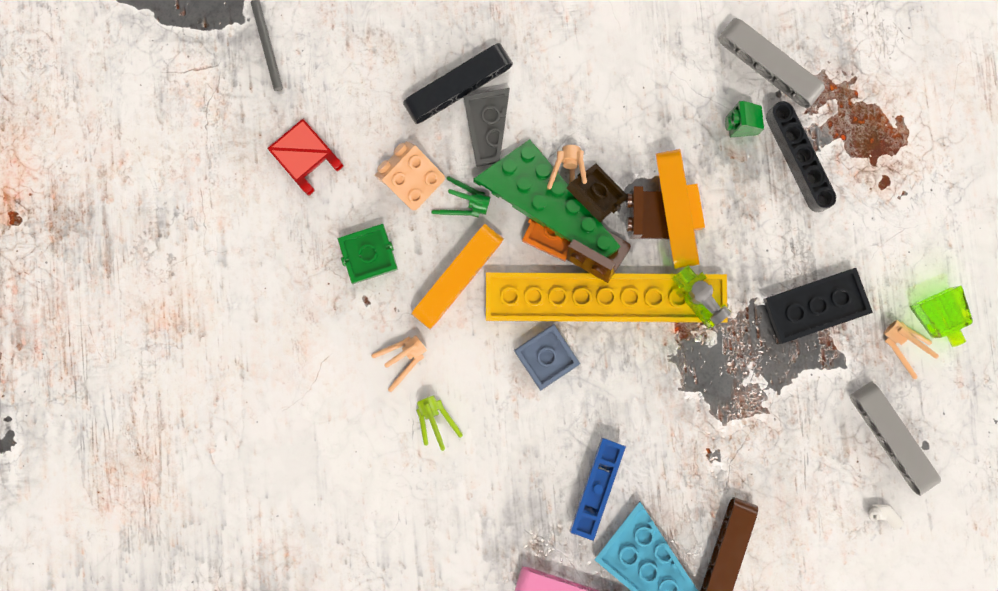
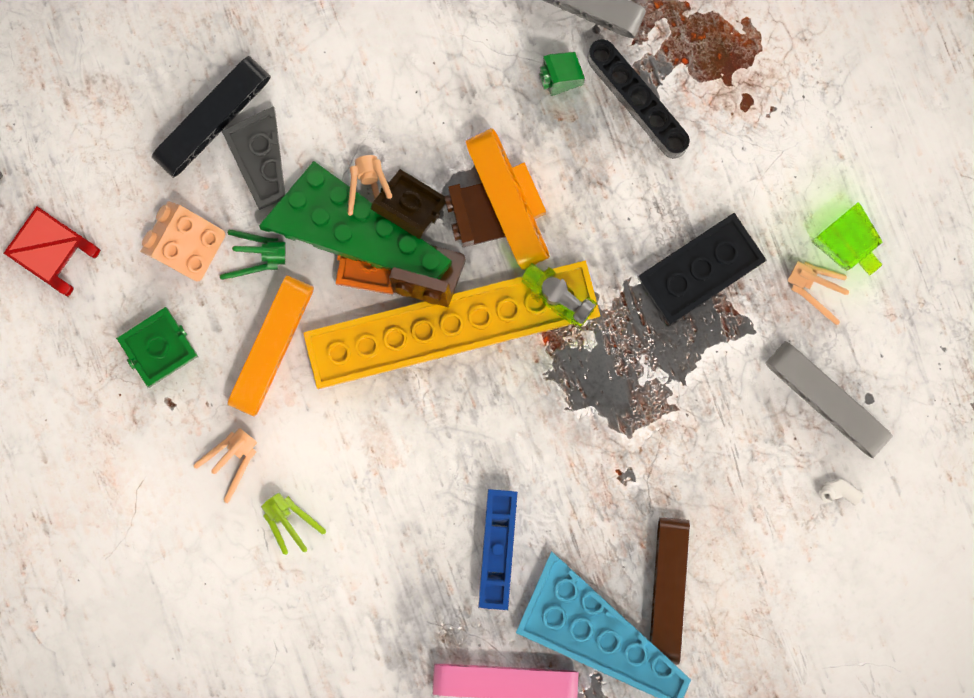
camera: 20 degrees left, 0 degrees up
sand blue plate [514,324,580,391] -> none

